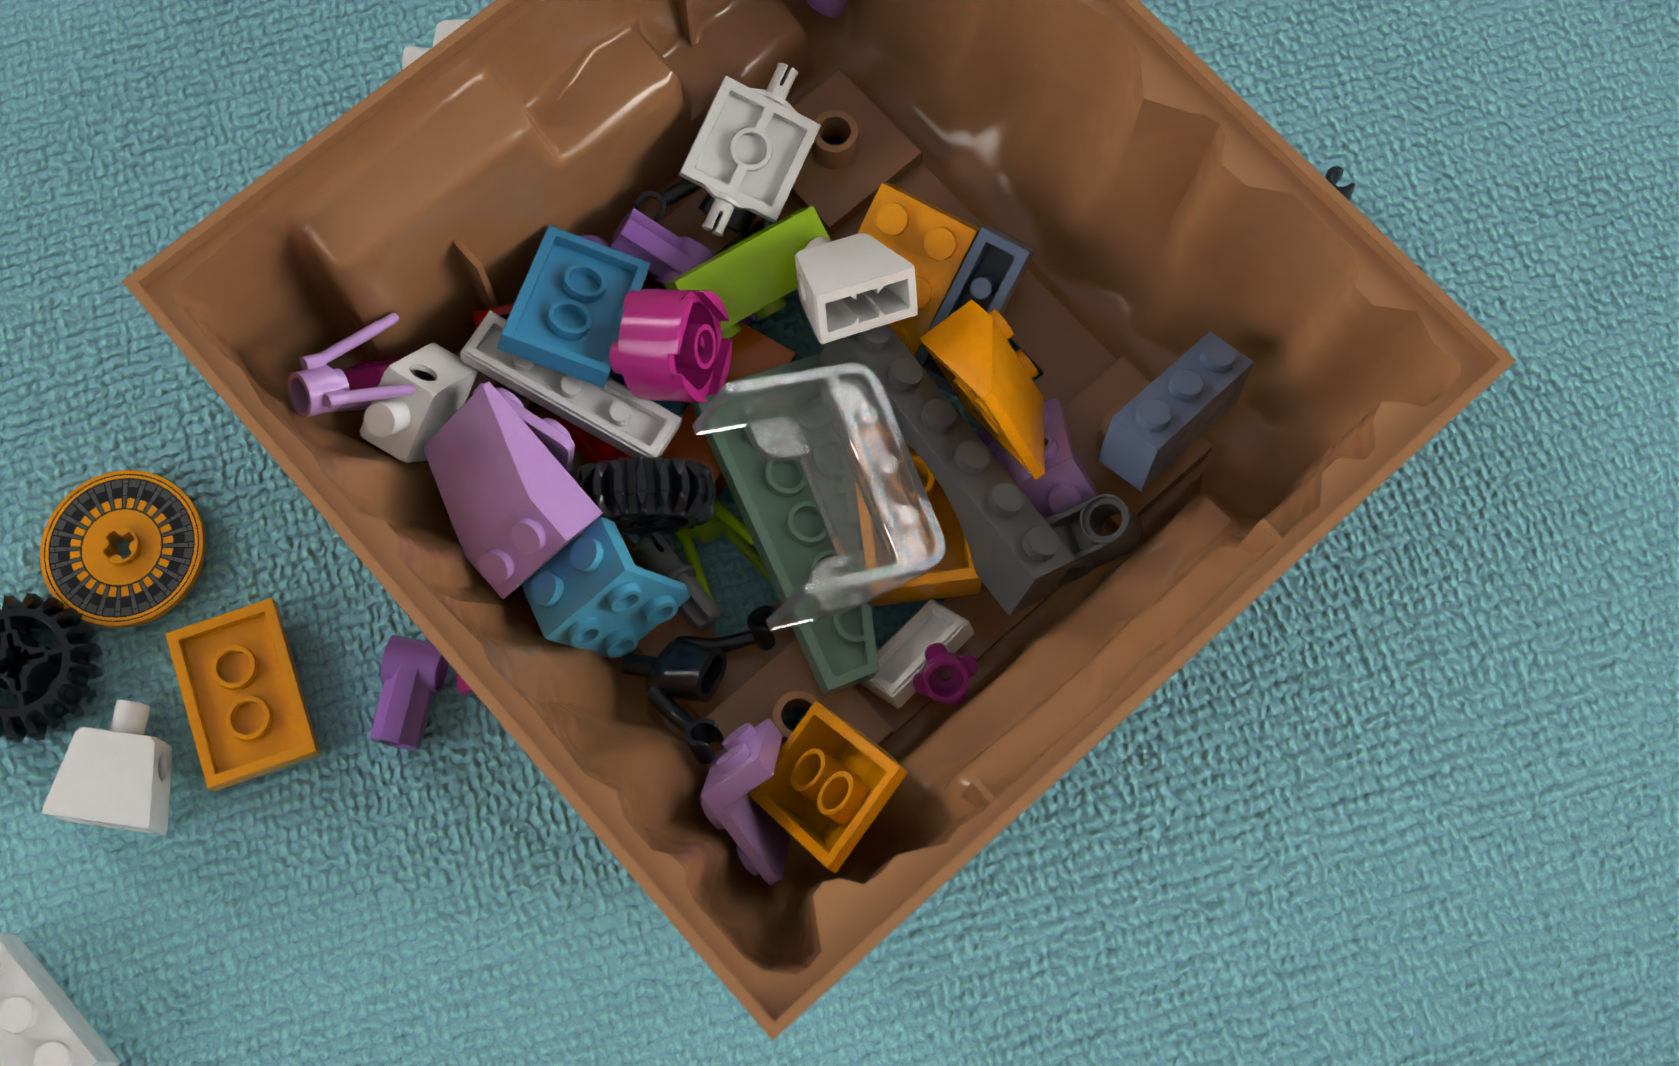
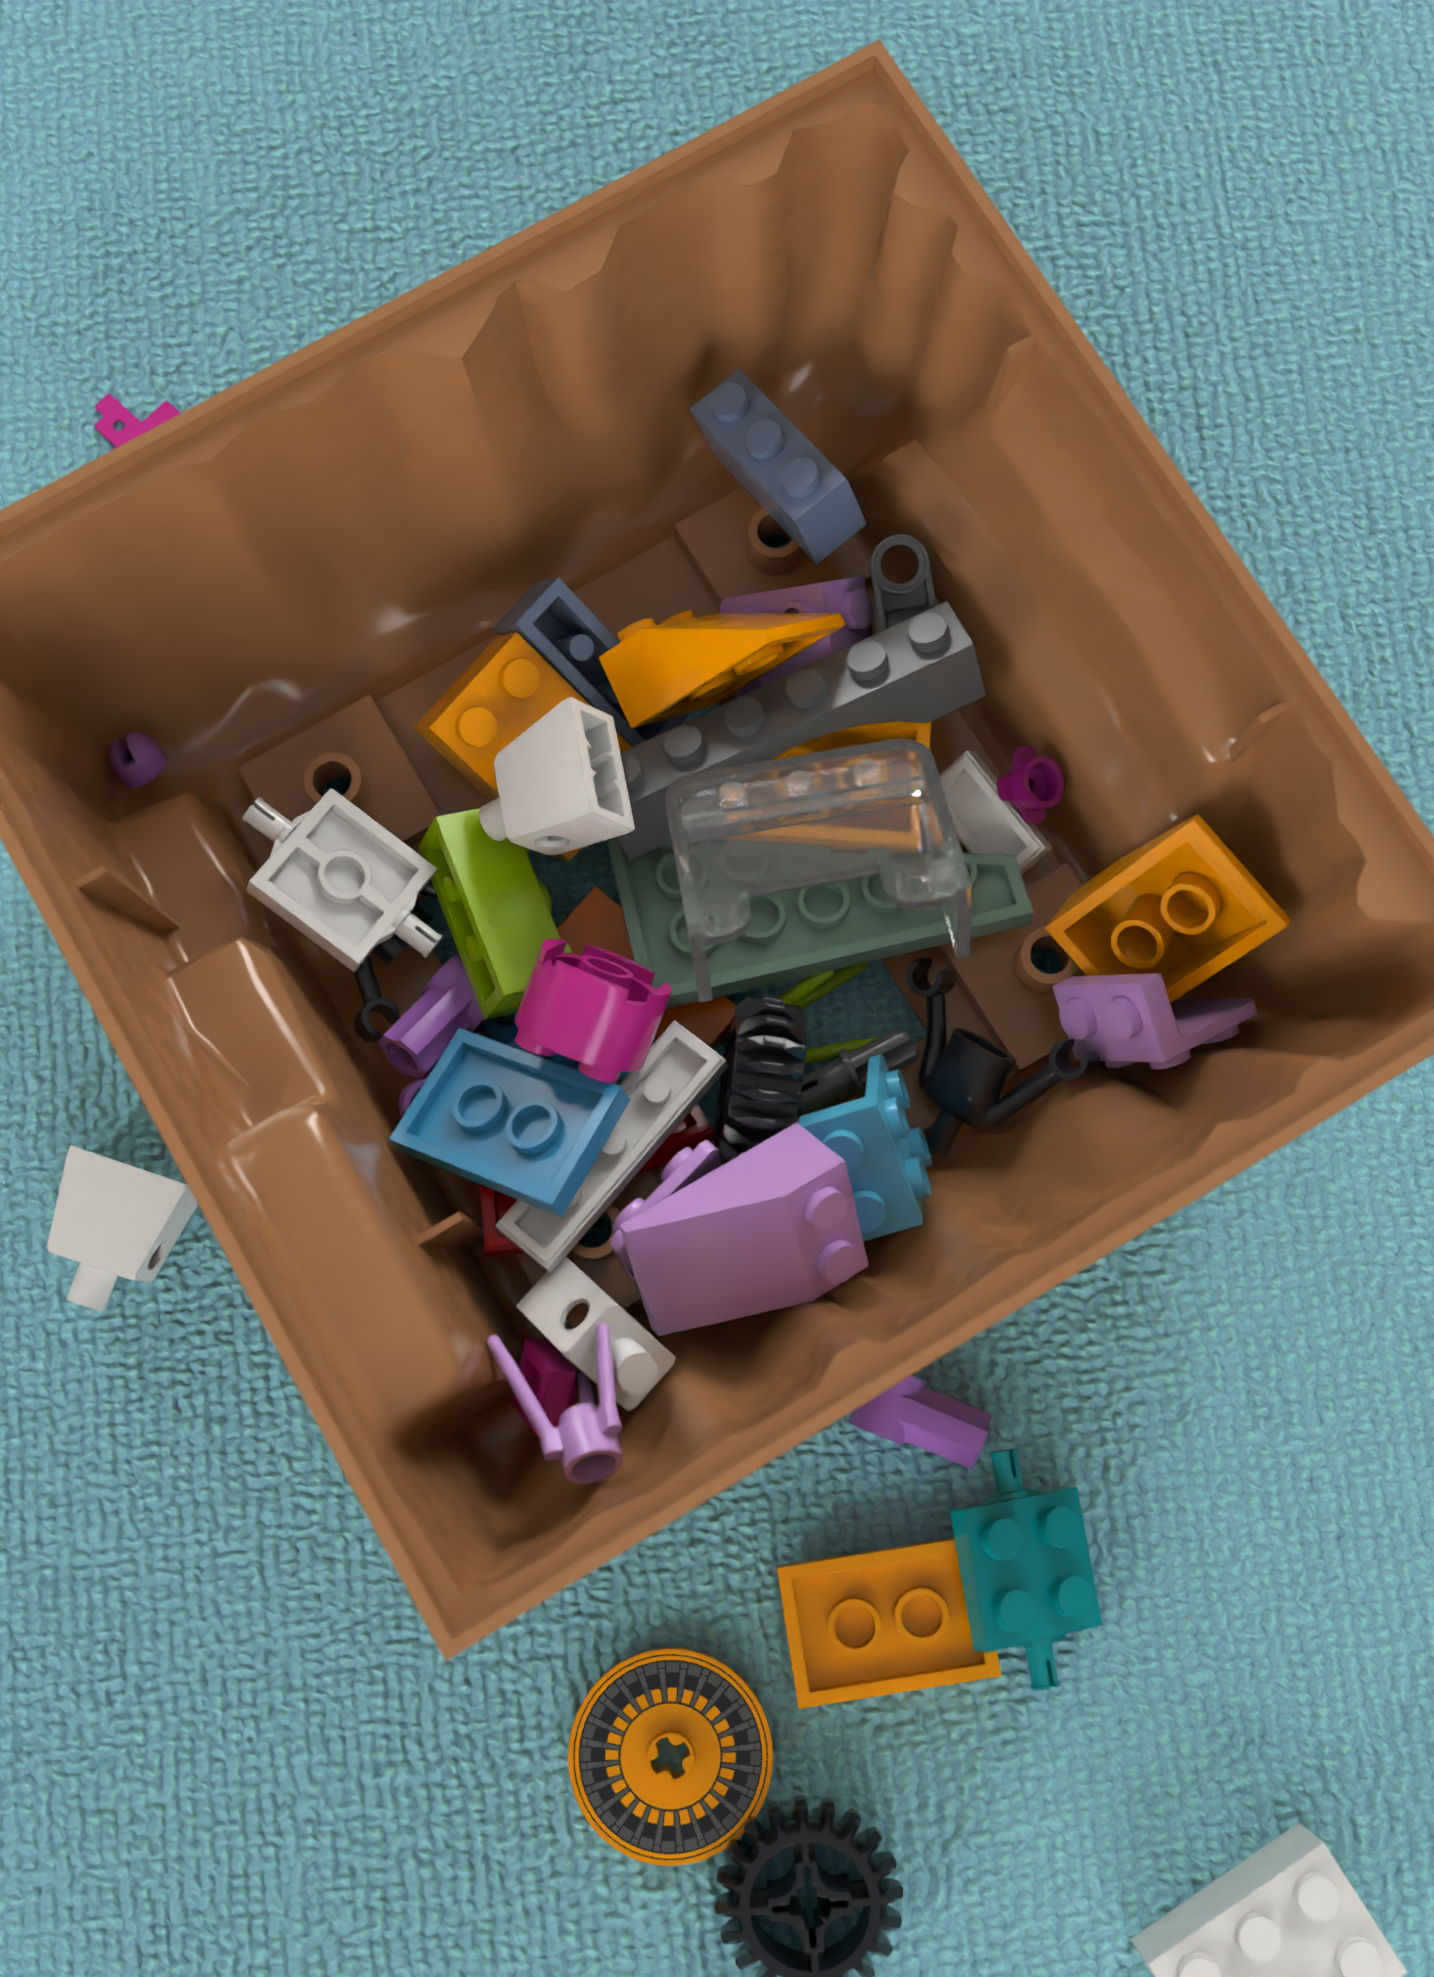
camera: 75 degrees left, 5 degrees up
white torso [42,700,172,836] -> none
none -> teal plate [950,1448,1103,1690]

